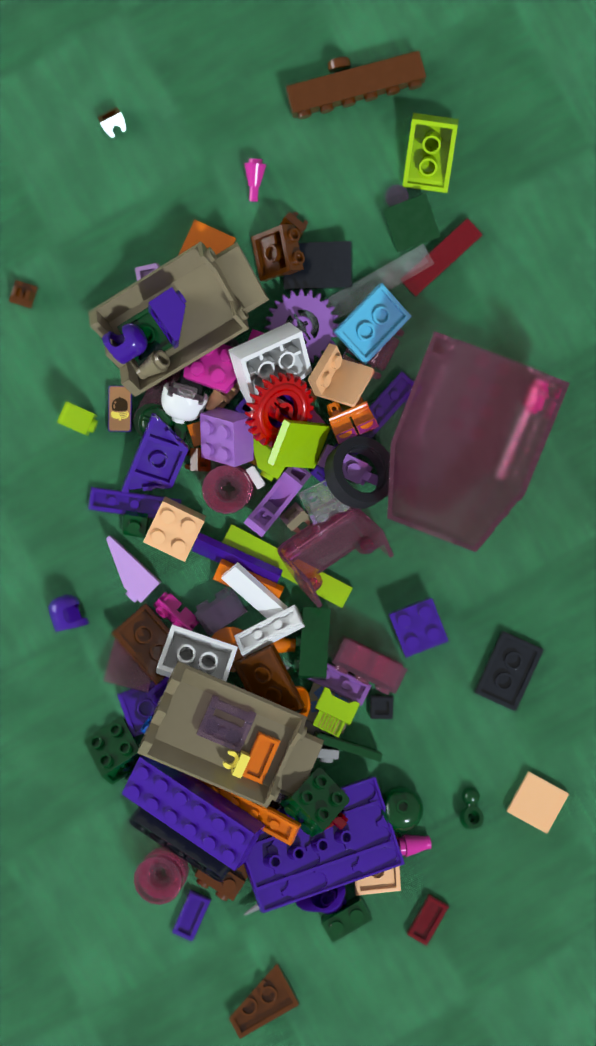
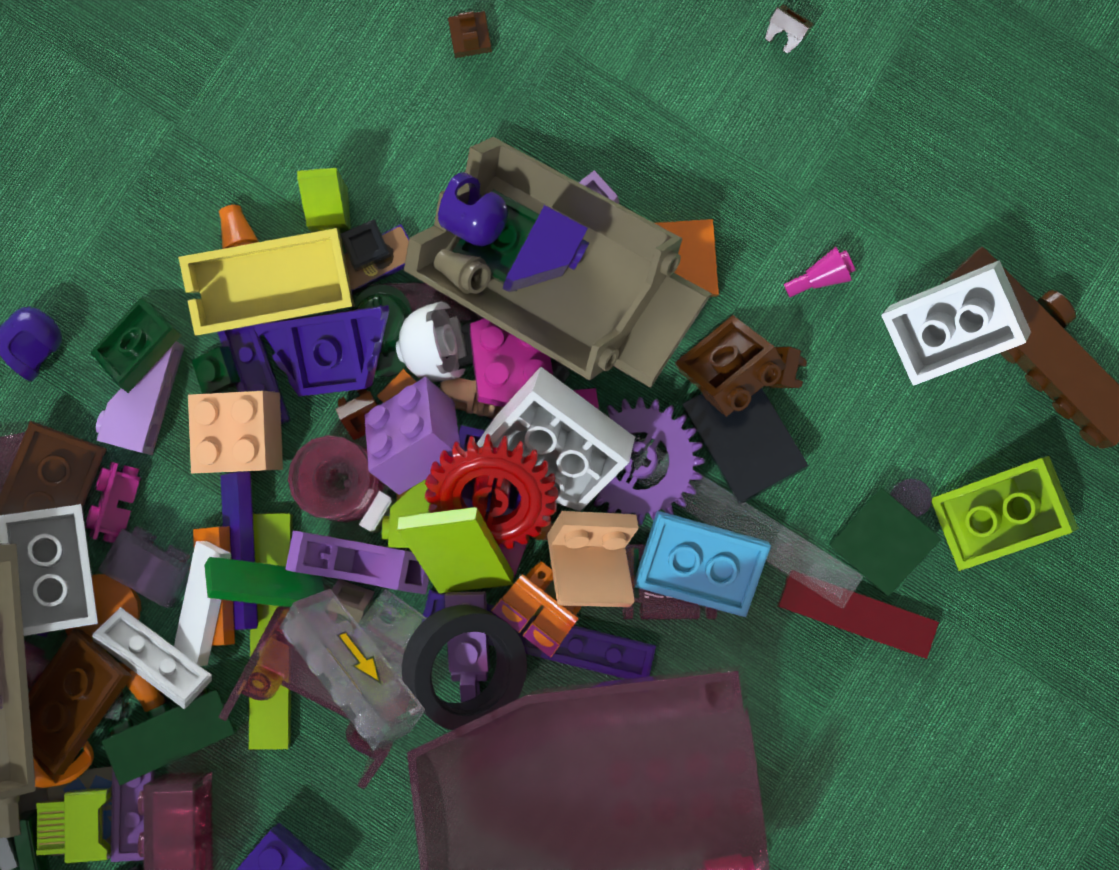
camera: 65 degrees right, 5 degrees down
none -> dark green tile [90,297,182,393]
none -> light yellow piece [178,228,355,336]
none -> green tile [204,557,326,611]
none -> orange cone [219,205,259,249]
none -> clear brick [279,589,425,751]
none -> black tile [340,219,391,271]
none -> white brick [881,260,1031,386]

